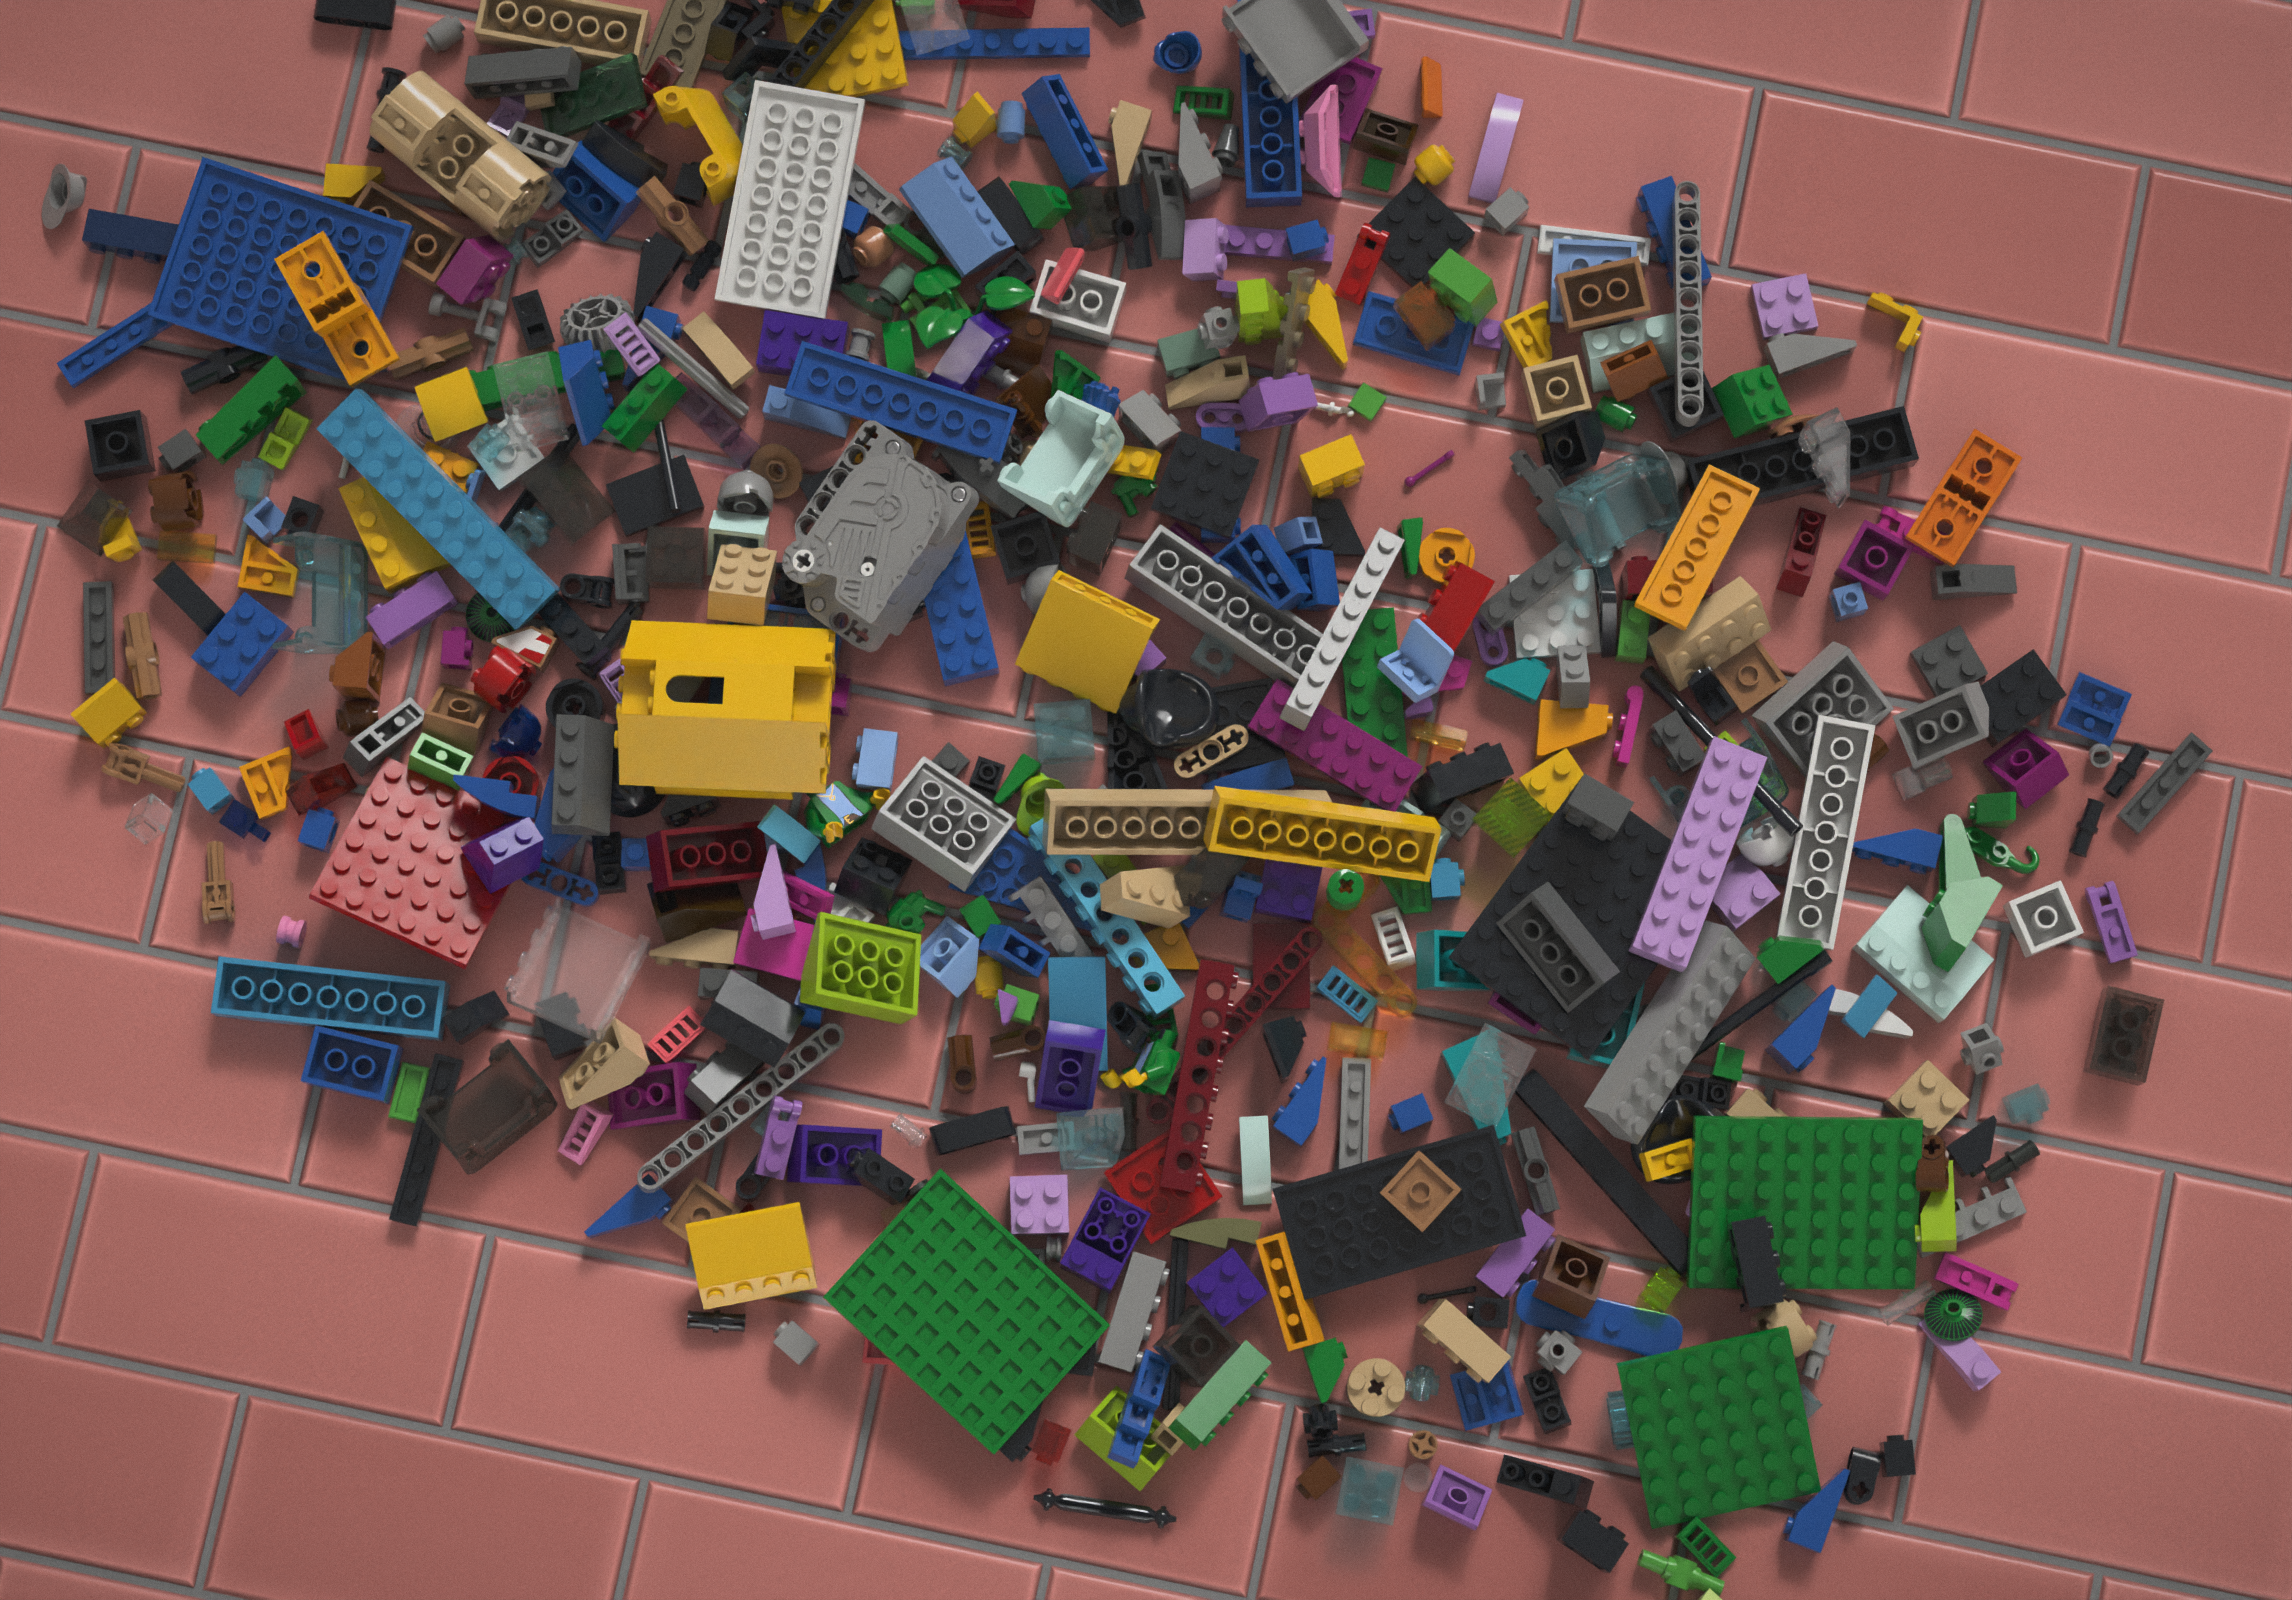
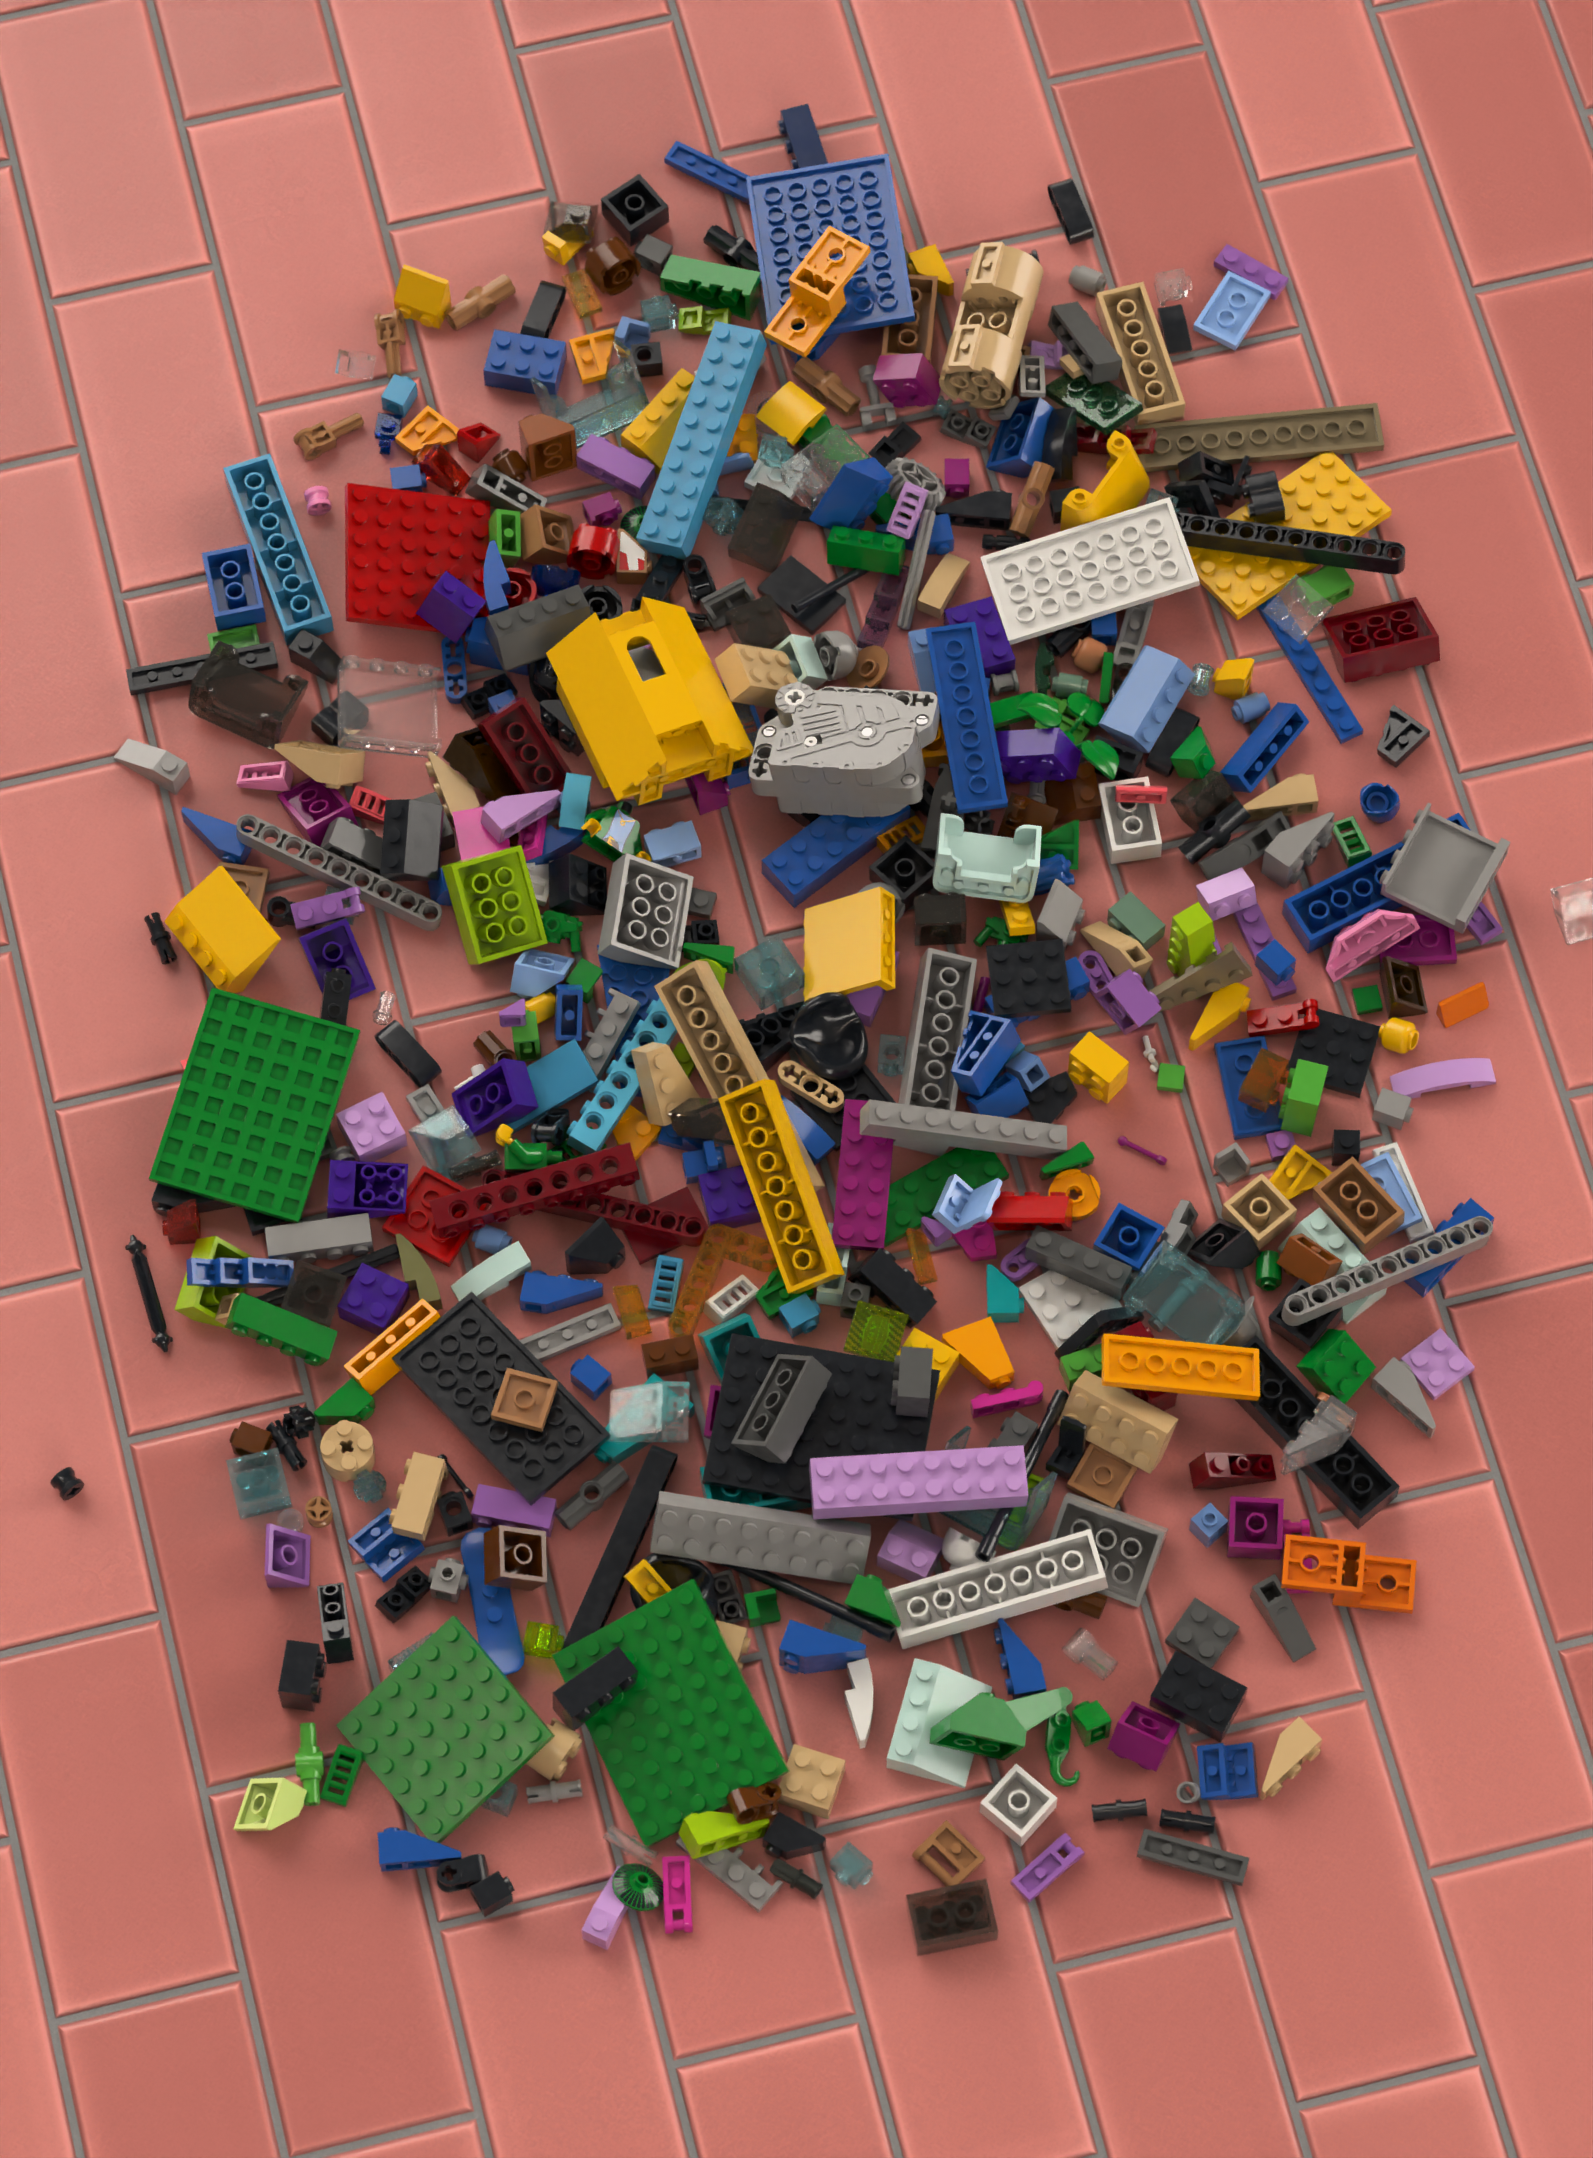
camera: 65 degrees right, 15 degrees down
light grey piece [42,163,87,229] -> none
dark grey plate [83,581,115,695] -> none
light grey brick [773,1321,820,1366] -> none
reddish brown piece [947,1035,977,1094] -> none
light grey brick [1197,306,1240,349] -> none
dark grey cone [1212,124,1239,167] -> none
green piece [1326,869,1364,911] -> none
light grey brick [1556,645,1590,708] -> none
dark azure slope [1840,974,1897,1039] -> none
yellow bracket [1867,292,1923,352] -> none
light grey slope [1892,682,1989,769] -> none
light grey brick [1960,1023,2004,1075] -> none
none -> light grey slope [114,739,190,795]
none -> medium blue brick [472,1224,513,1255]
none -> reddish brown brick [641,1334,699,1380]
none -> medium nougat plate [912,1820,985,1894]
none -> magenta brick [944,459,970,498]
none -> blue slope [1093,1203,1165,1271]
none -> tan slope [1260,1717,1322,1800]
none -> black brick [1332,1129,1360,1166]

